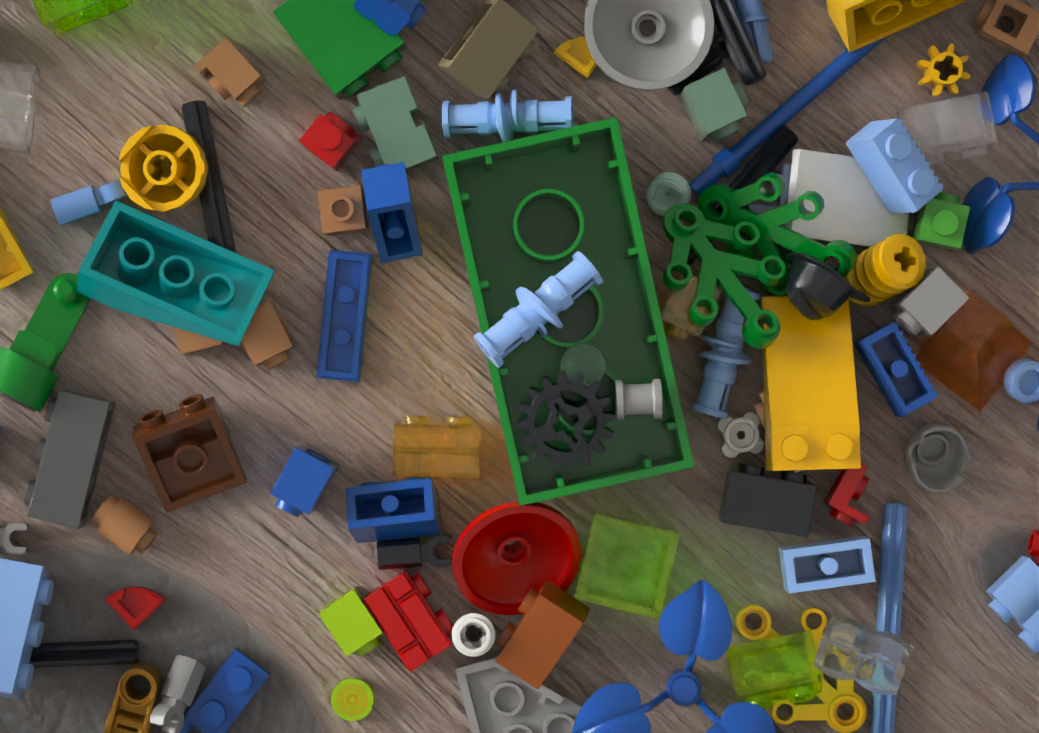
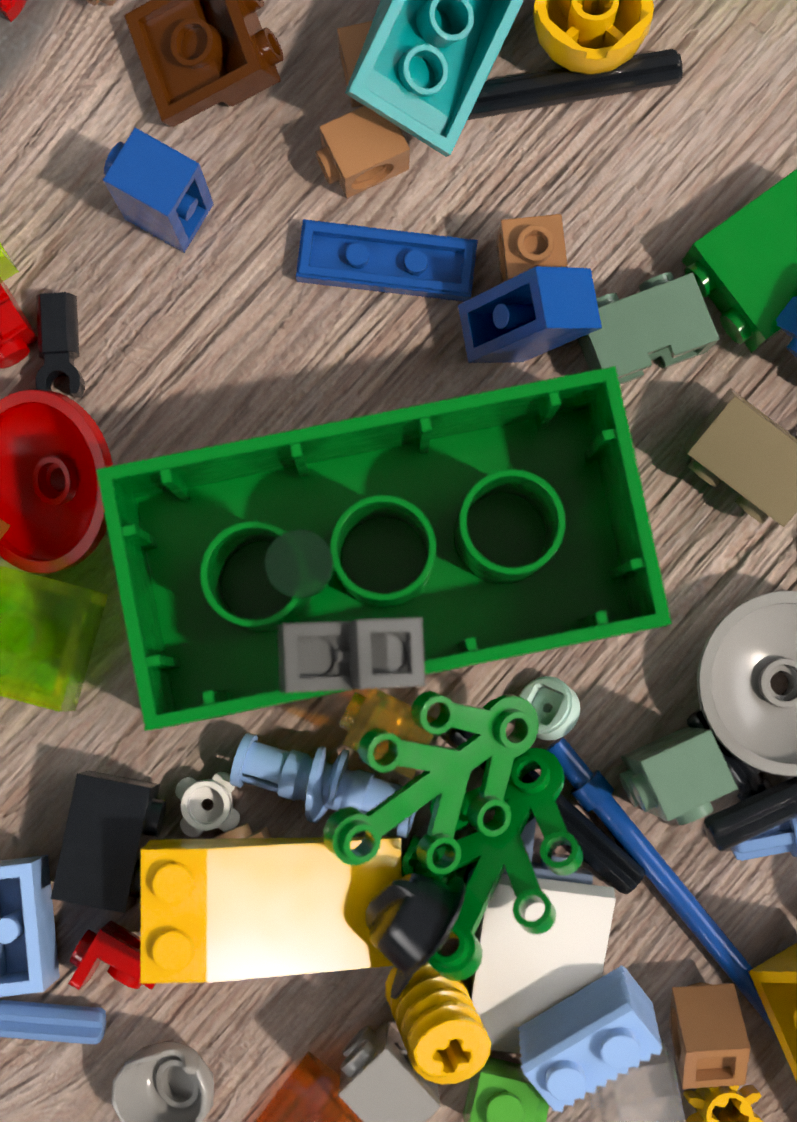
camera: 85 degrees right, 5 degrees down
medium nougat brick [194,37,265,107] -> none
red brick [299,111,363,172] -> none
blue brick [346,477,442,543] -> none
clear yellow brick [393,416,481,478] -> none
light blue piece [442,89,575,142] -> none
light blue piece [473,251,603,368] -> none
black gear [517,370,615,470] -> none
yellow tile [553,36,598,79] -> none
light grey bush [615,379,662,420] -> none
blue brick [853,322,938,417] -> none
none -> dark grey slope [277,618,425,693]
none -> medium nougat brick [669,982,750,1089]

